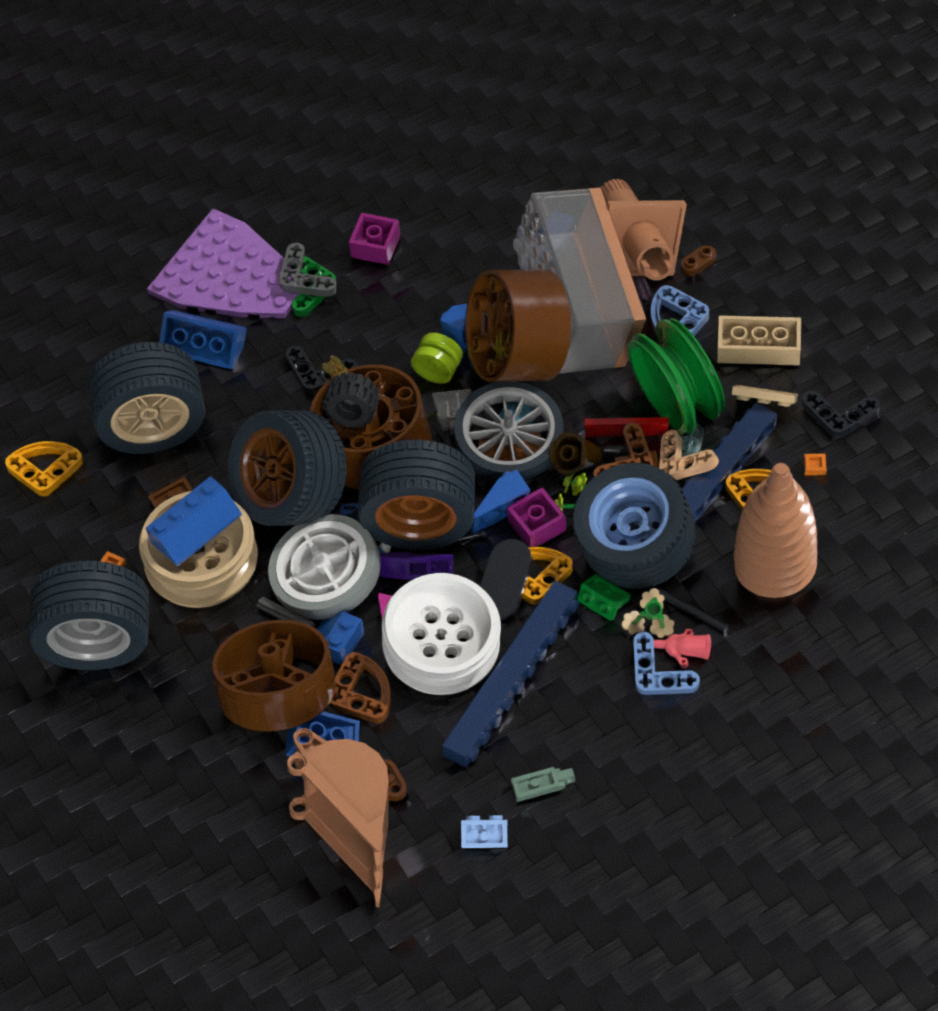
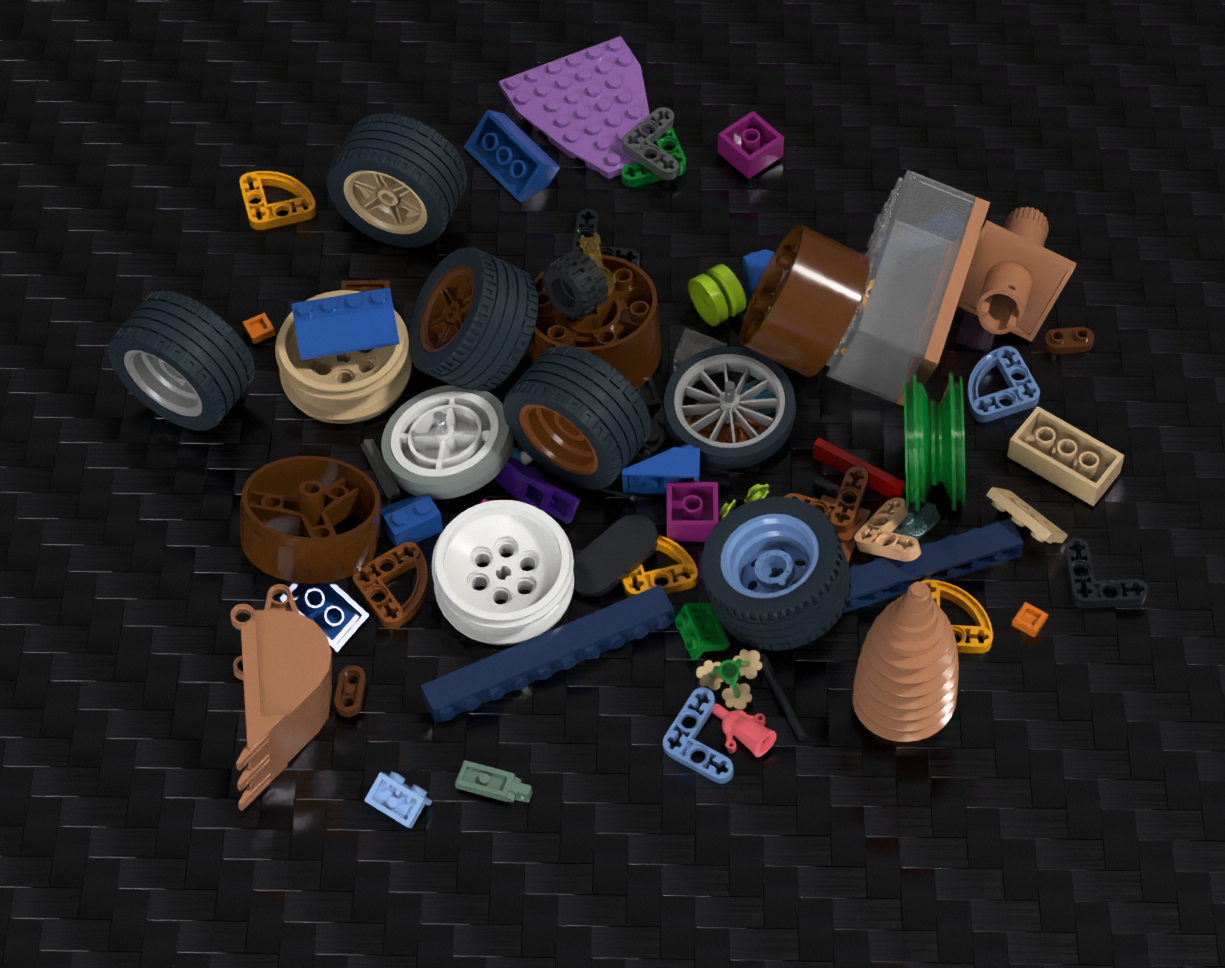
camera: 30 degrees right, 0 degrees up
dark brown cone [549,432,603,474] -> none

